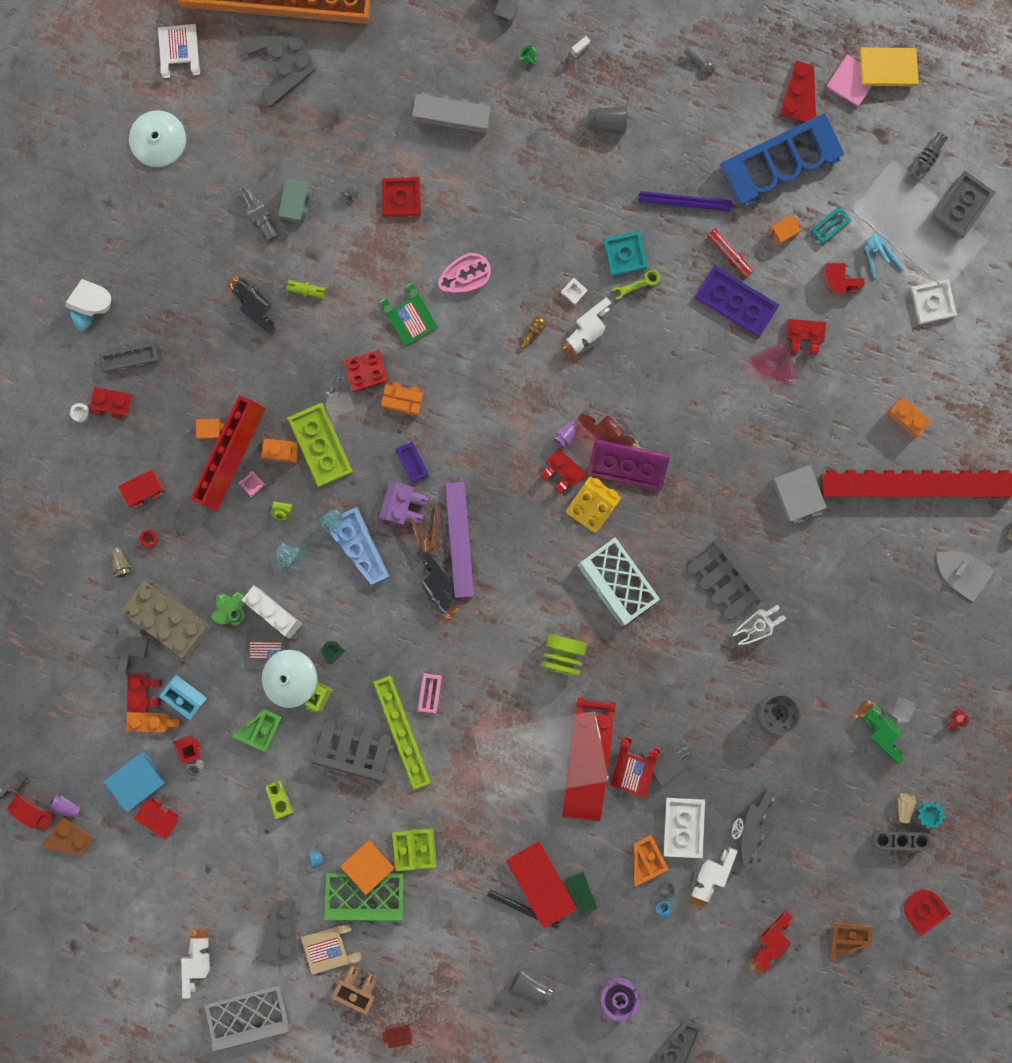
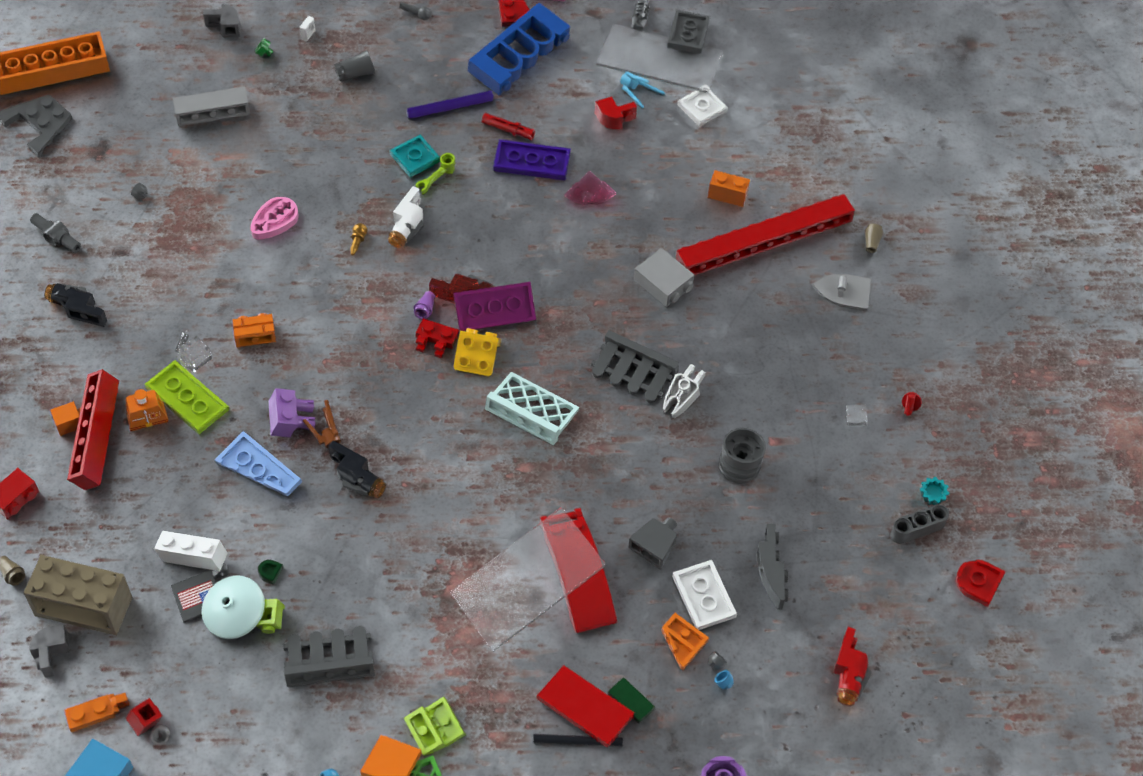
camera: 25 degrees left, 30 degrees down
red plate [127,673,162,712] -> none
red tile [139,529,159,548] -> none
medium azure brick [159,675,207,720] -> none
bright green plate [211,591,245,625] -> none
bright green wing [232,709,282,752] -> none
bright pink tile [239,470,266,498] -> none
lime leg [266,780,295,820] -> none
lime plate [271,501,293,521] -> none
clear light blue cone [276,543,301,567] -> none
sand green brick [278,179,312,224] -> none
lime pin [286,280,326,299] -> none
clear light blue cone [319,509,344,534] -> none
red hinge [343,350,389,393] -> none
lime tile [373,675,431,790] -> none
green flag [380,283,438,346] -> none
red tile [382,177,421,217] -> none
dark purple tile [395,441,429,484] -> none
bright pink tile [418,673,442,714] -> none
medium lavender tile [445,482,474,598] -> none
lime wheel [541,634,588,675] -> none
white tile [561,278,588,305] -> none
red flag [610,737,661,799] -> none
white plate [690,846,737,908] -> none
white sticker [732,818,743,839] -> none
orange brick [769,214,801,245] -> none
red plate [786,319,826,355] -> none
teal tile [810,206,852,245] -> none
dark orange wing [830,922,873,960] -> none
green plate [857,700,904,764] -> none
tan cone [897,793,917,823] -> none

